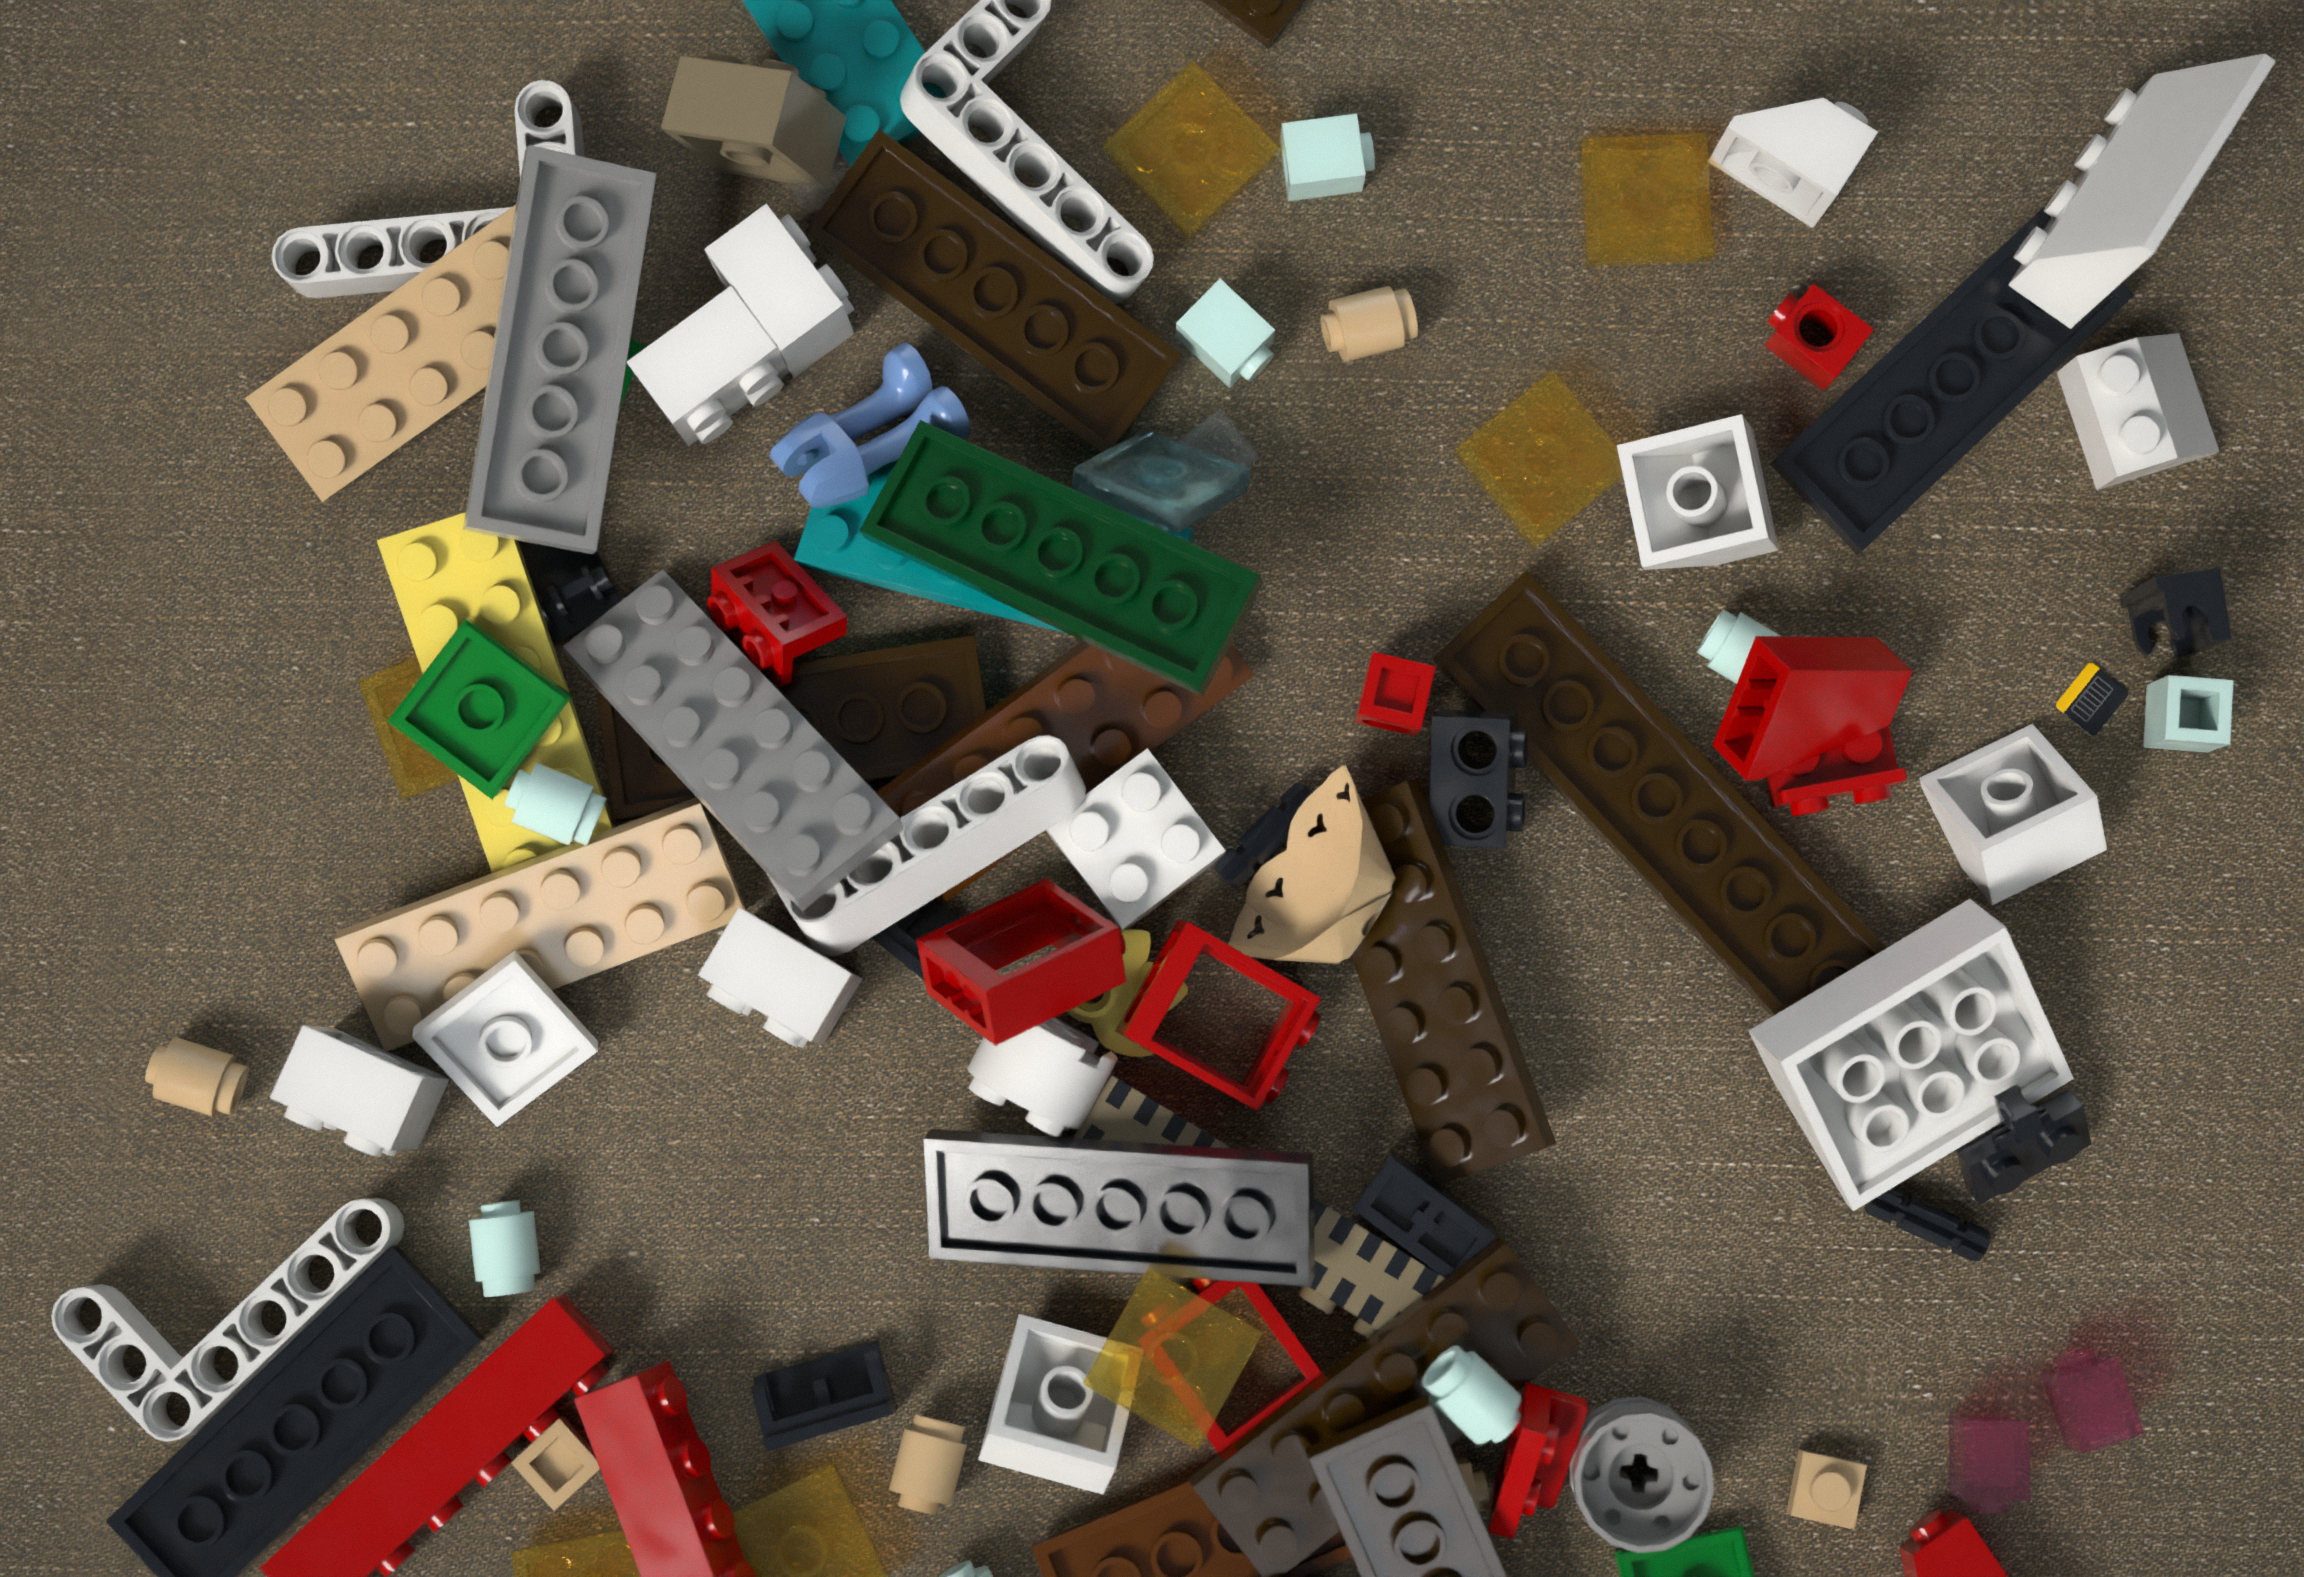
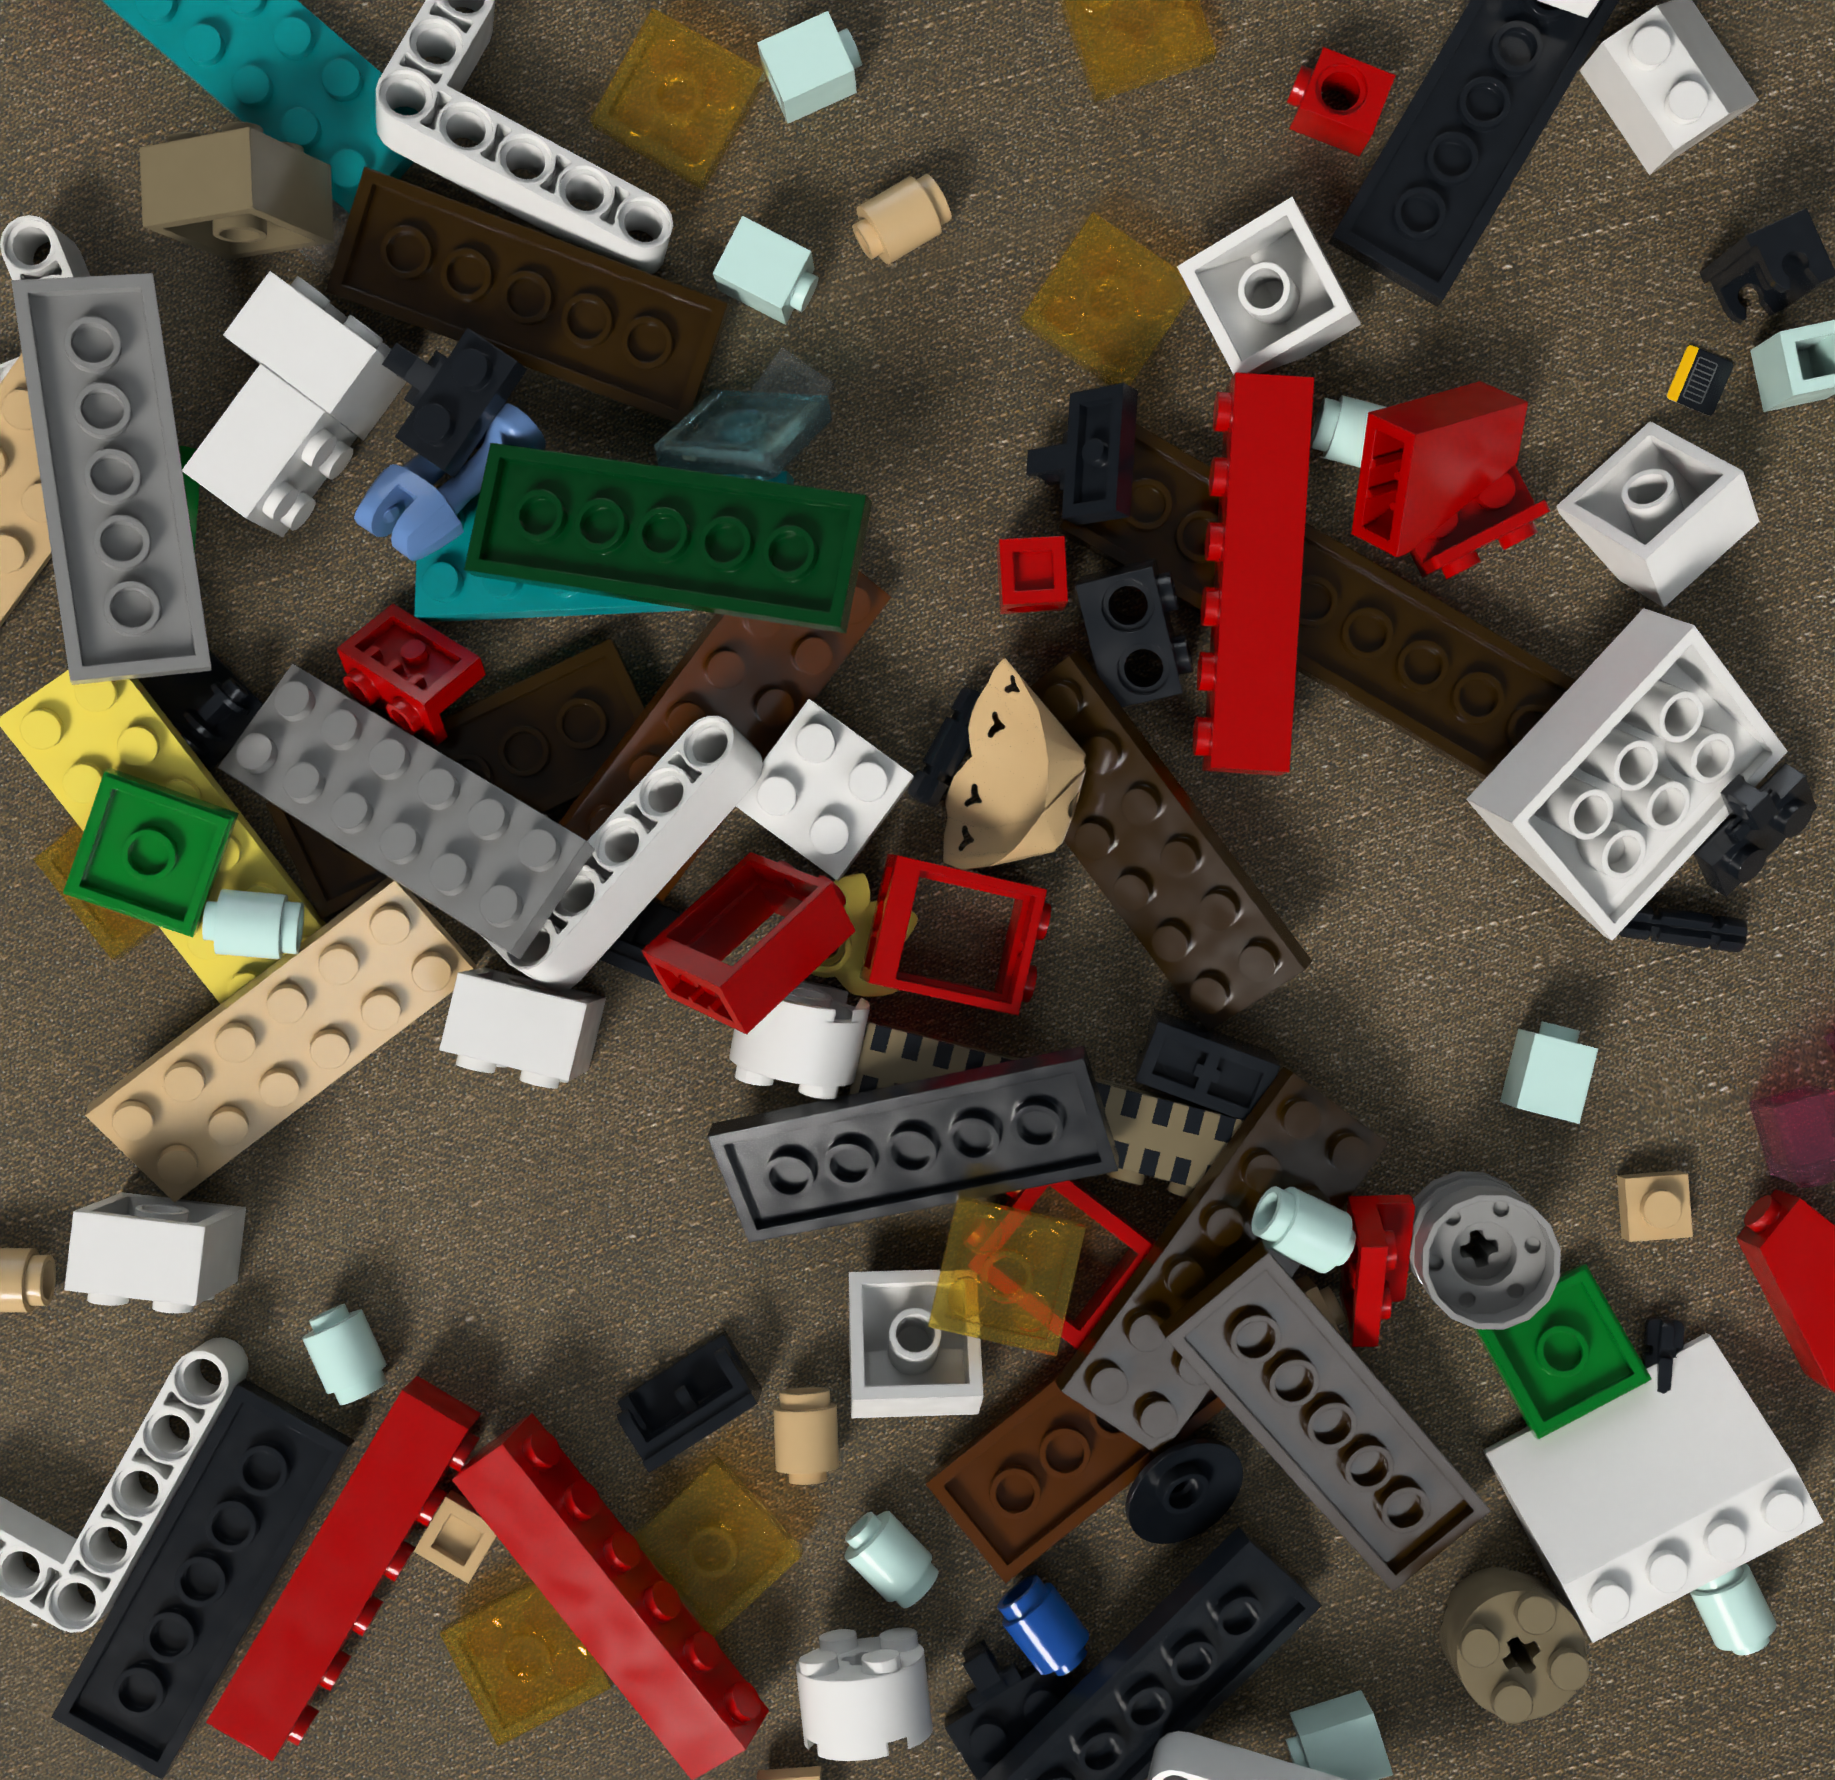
camera: 20 degrees left, 5 degrees up
white plate [412,950,598,1127] -> none
none -> black hinge [382,328,527,478]
none -> black hinge [1026,383,1138,525]
none -> red brick [1193,372,1315,776]
none -> light aqua brick [1500,1021,1598,1124]

